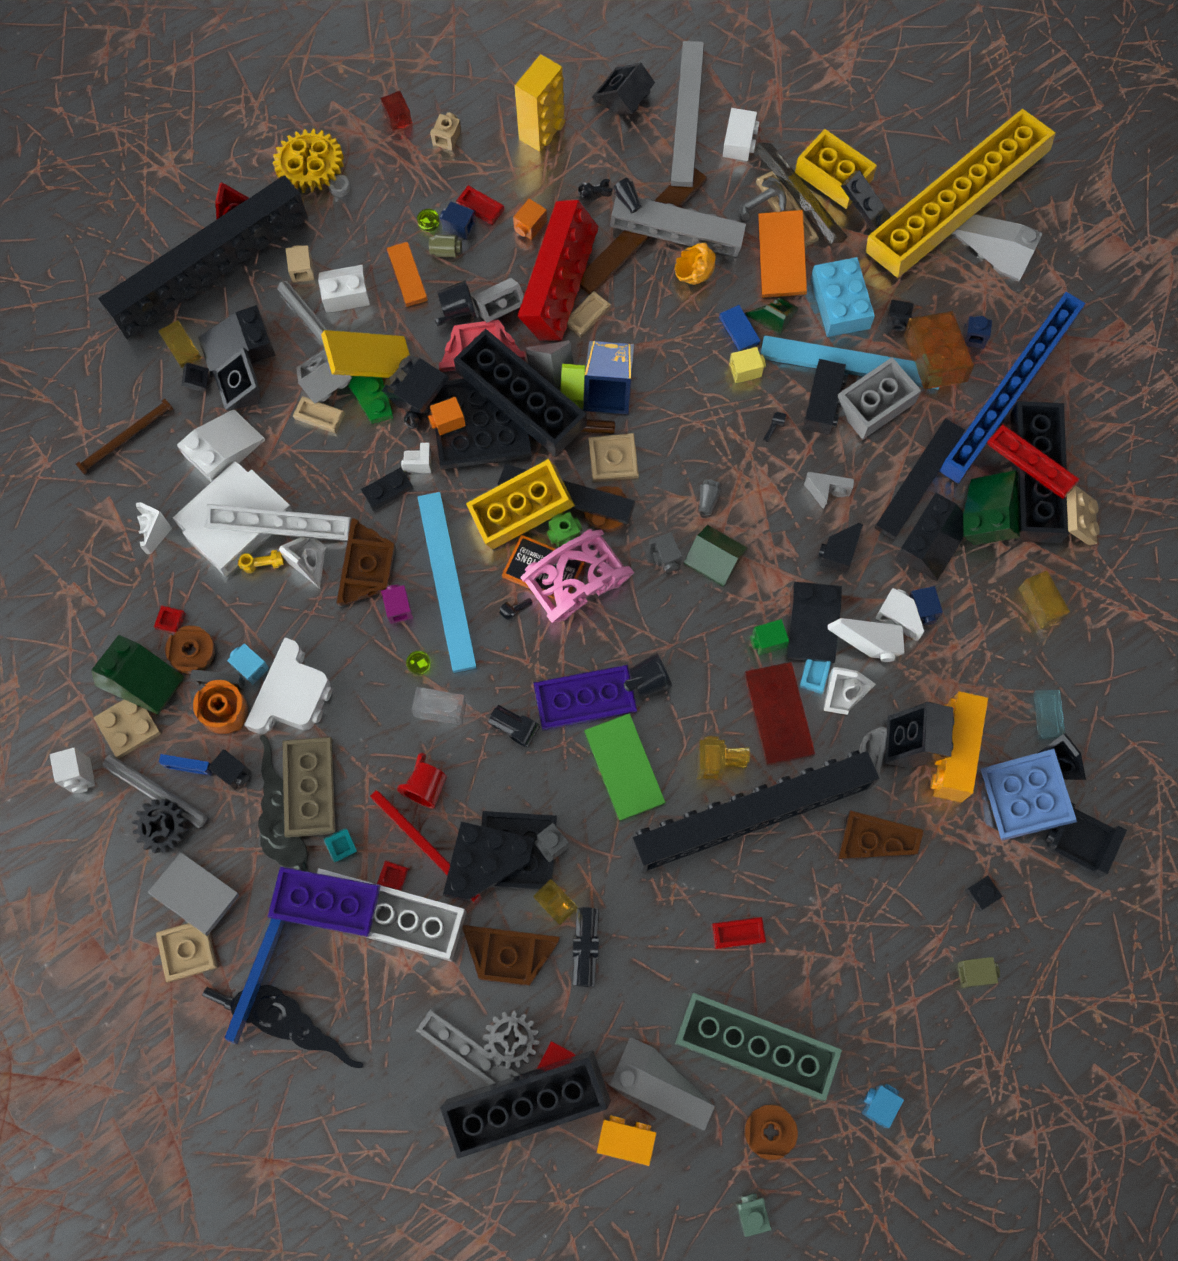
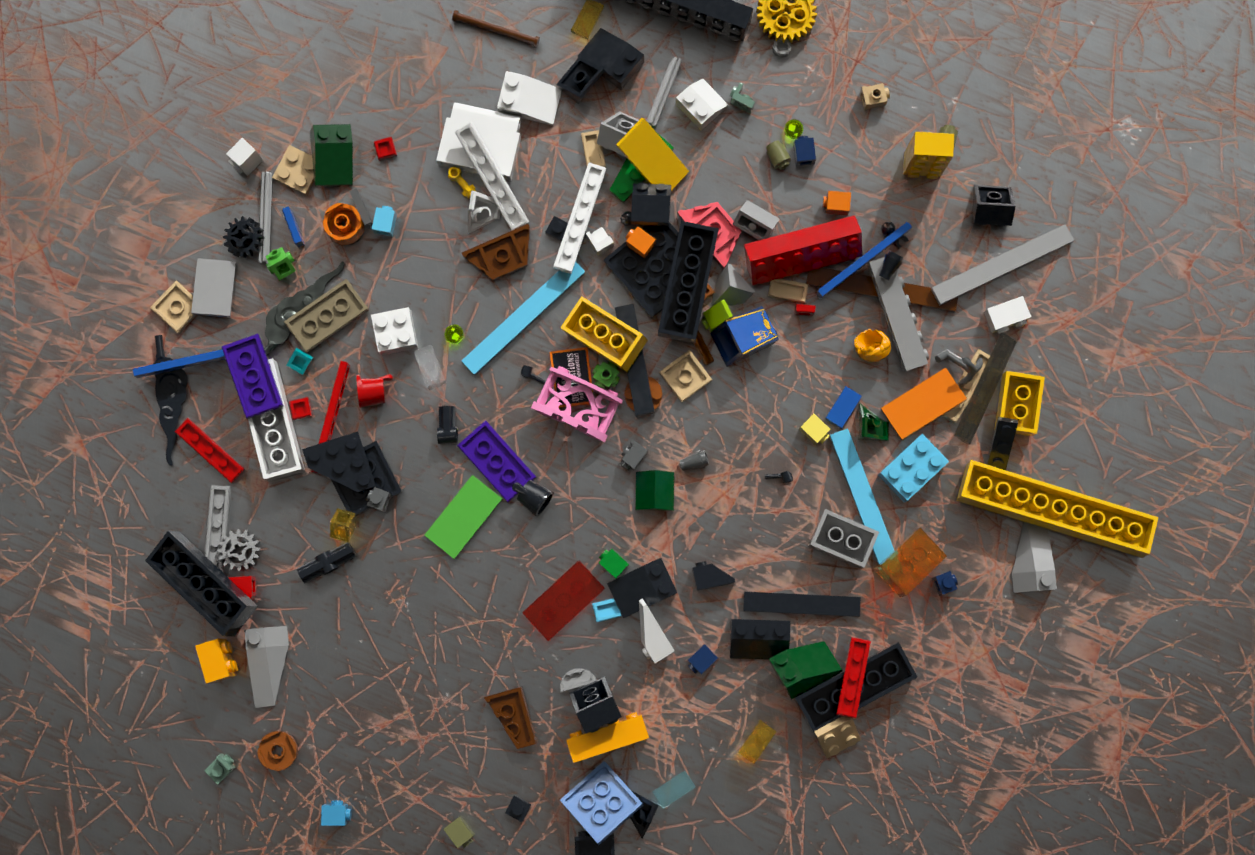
camera: 60 degrees right, 10 degrees up
white slope [136,502,172,554] -> none
dark orange plate [165,625,215,674] -> none
black plate [181,362,209,392] -> none
black brick [208,749,251,790] -> none
white brick [245,638,333,735] -> none
tan brick [286,245,314,283] -> none
clear red brick [380,91,412,131] -> none
magenta brick [381,584,413,624] -> none
orange tile [387,242,428,307] -> none
black hat [435,280,477,326] -> none
red tile [456,185,505,226] -> none
reddish brown wing [462,925,560,986] -> none
black brick [632,750,880,873] -> none
sand green brick [674,993,842,1101] -> none
clear yellow brick [697,736,750,780] -> none
red tile [712,917,766,950] -> none
black brick [803,359,848,435] -> none
light grey slope [804,472,854,509] -> none
white slope [824,667,876,715] -> none
white slope [875,588,924,641] -> none
black bracket [886,300,914,331] -> none
blue brick [939,292,1085,484] -> none
none -> red tile [175,418,245,483]
none -> bright green brick [266,247,296,281]
none -> white brick [371,307,418,356]
none -> white tile [553,163,607,274]
none -> sand green bracket [730,83,755,114]
none -> red tile [795,304,816,316]
none -> blue tile [816,222,912,300]

